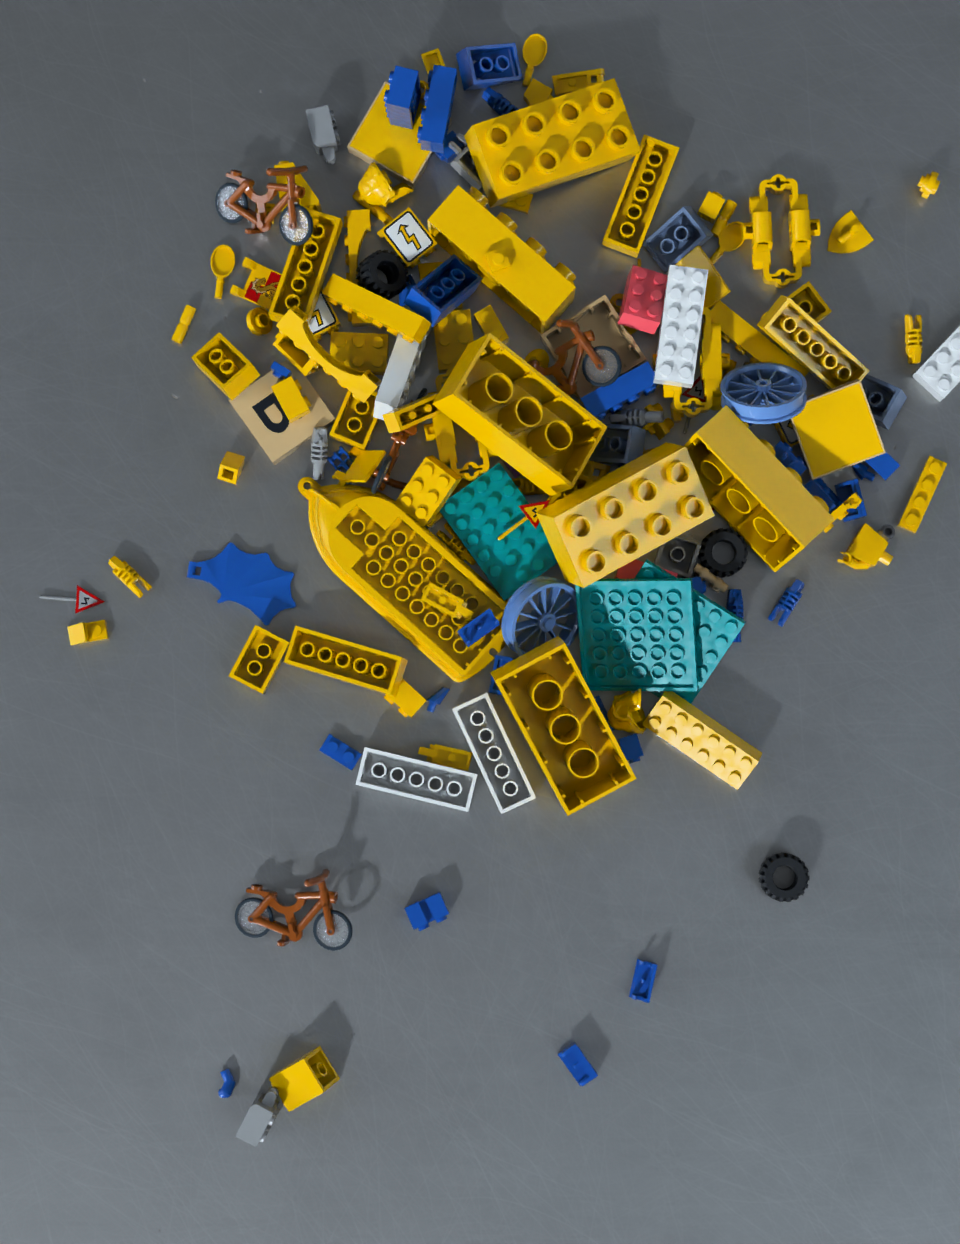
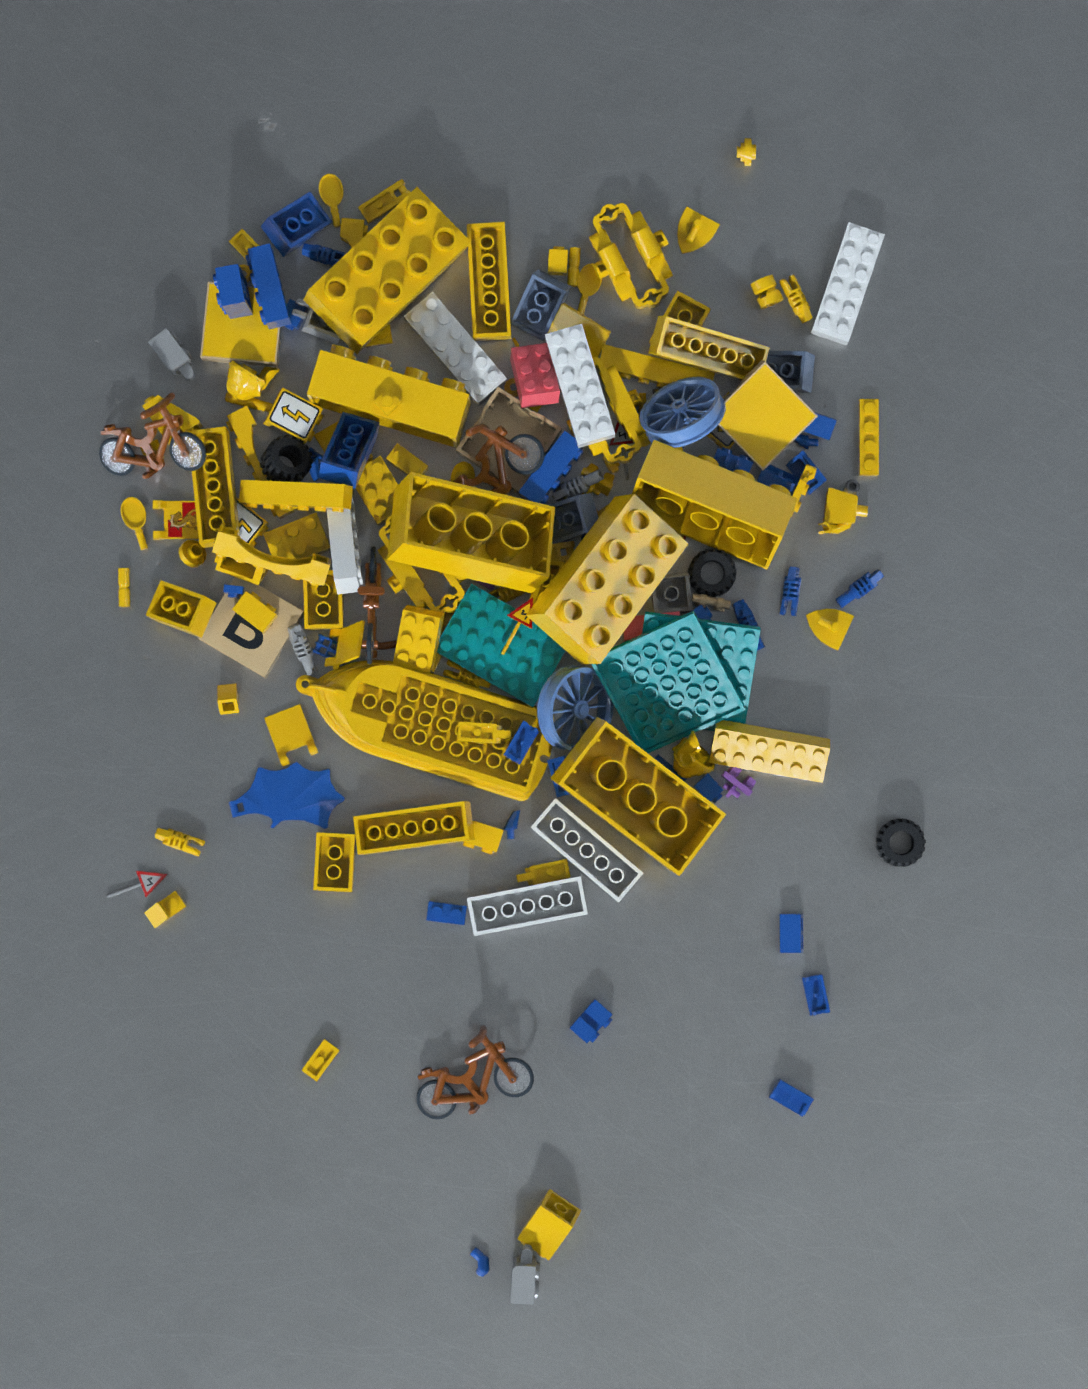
camera: 25 degrees left, 0 degrees up
yellow brick [382,393,443,433] -> none
none -> yellow flag [264,704,319,767]
none -> yellow plate [301,1039,340,1082]
none -> white brick [404,292,507,406]
none -> medium lavender hips [721,767,756,799]
none -> yellow wheel [750,275,783,309]
none -> blue hinge [780,914,804,953]
none -> yellow shield [806,609,854,651]
none -> blue hinge [835,569,884,608]

